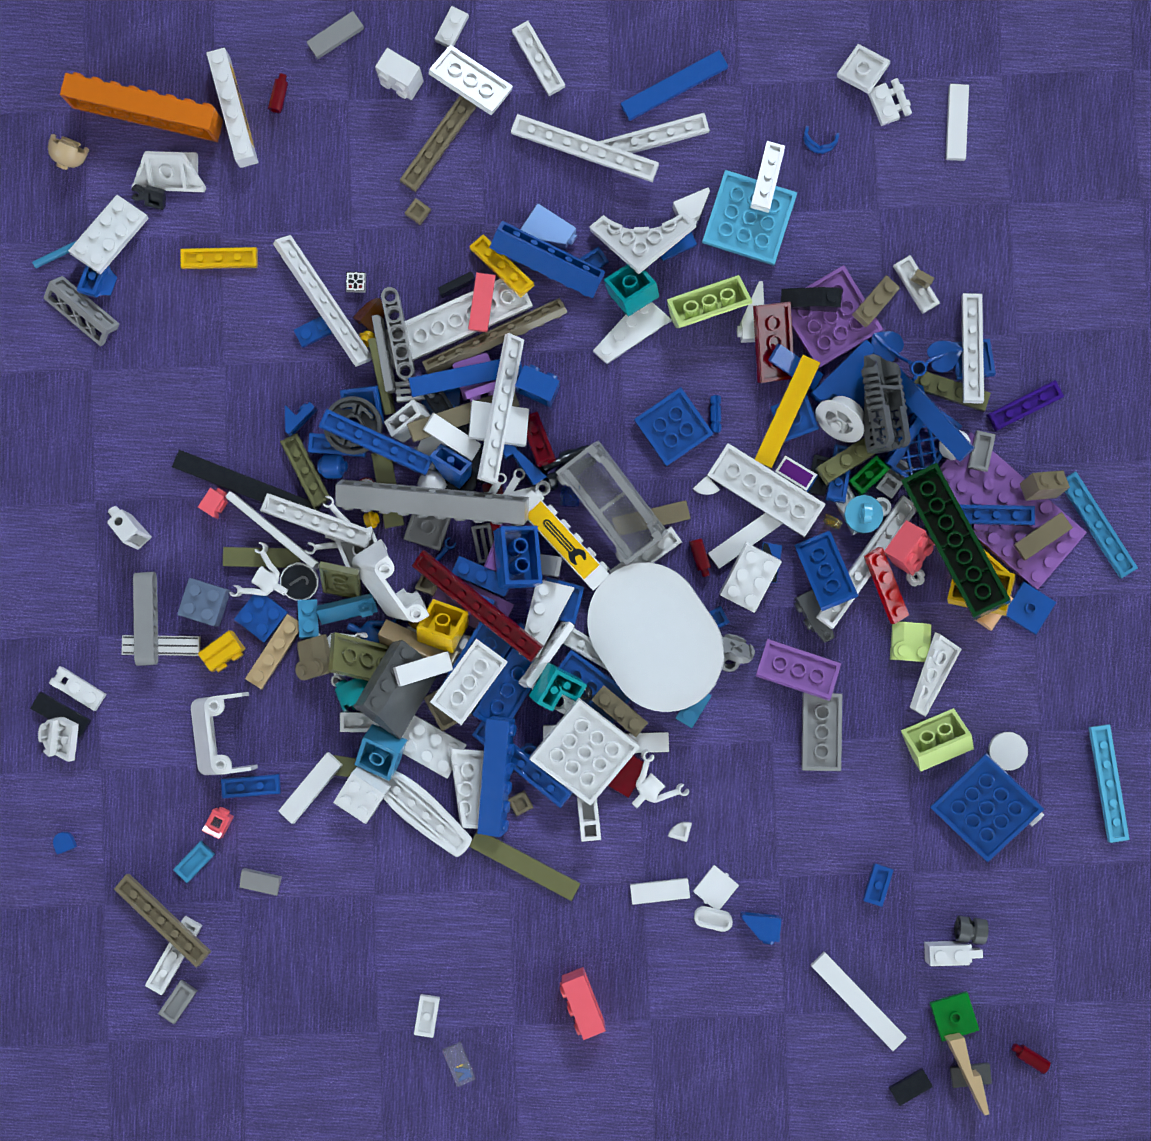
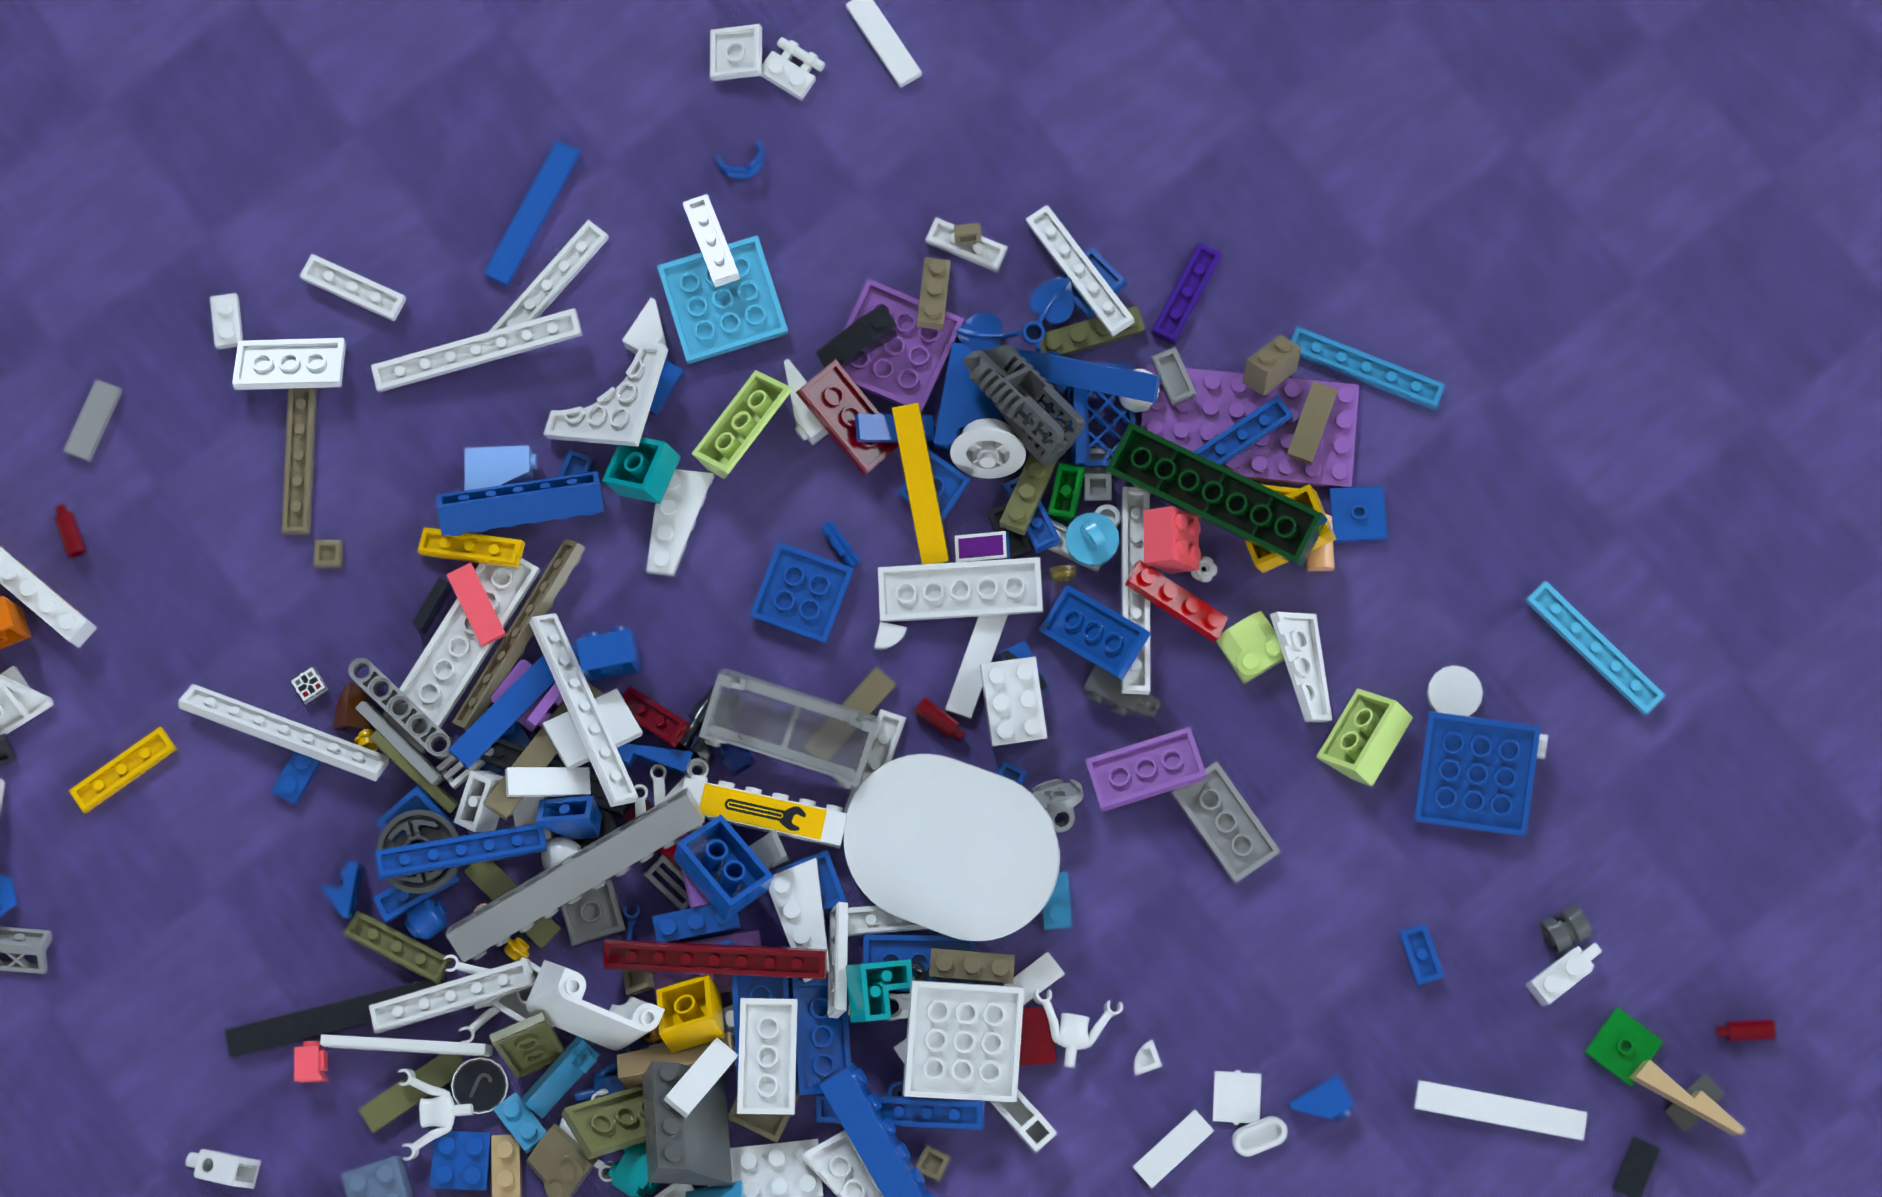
camera: 30 degrees left, 10 degrees down
white brick [375,48,424,100] -> none

